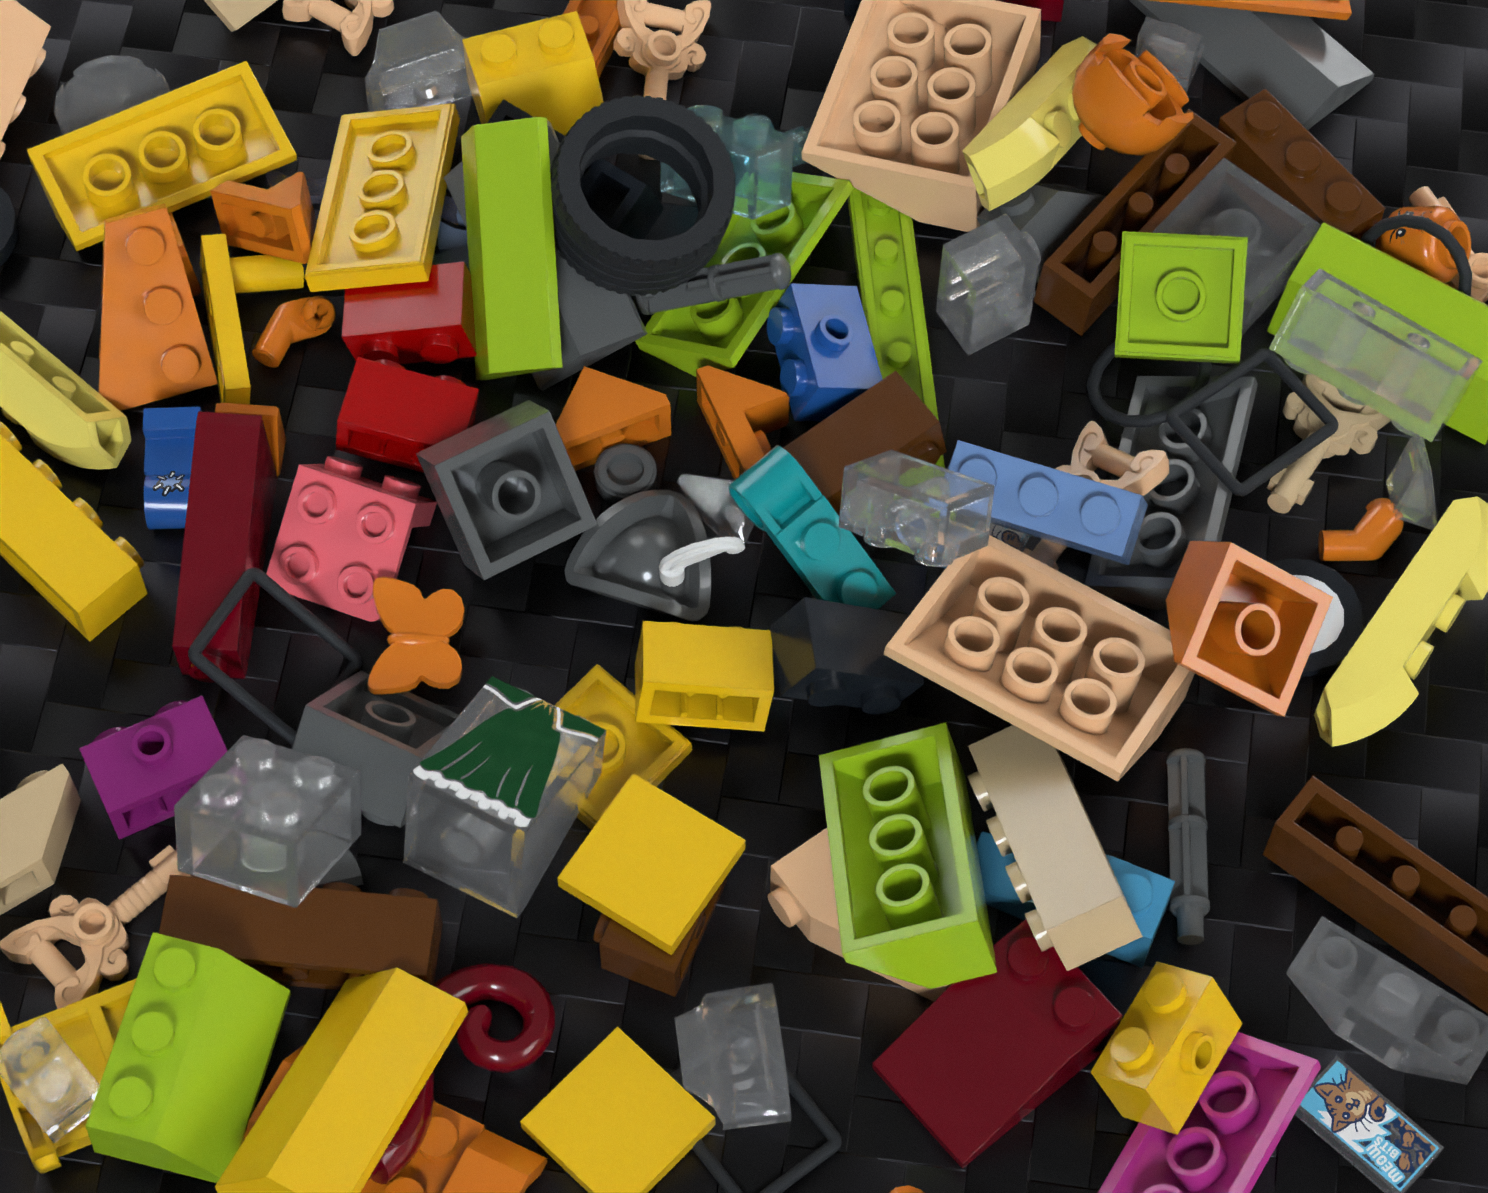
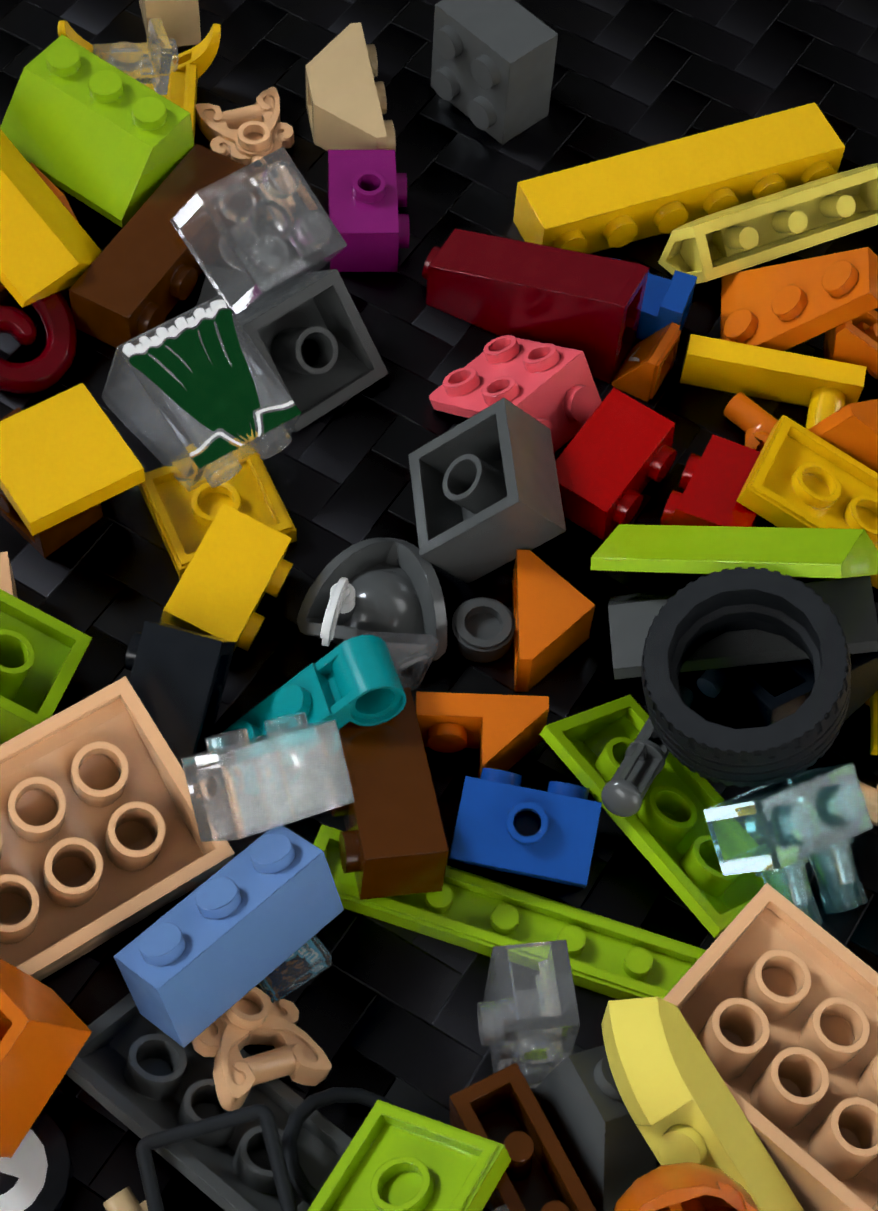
camera: 110 degrees right, 5 degrees down
black piece [188,568,362,745] -> none
orange animal [368,577,465,695] -> none

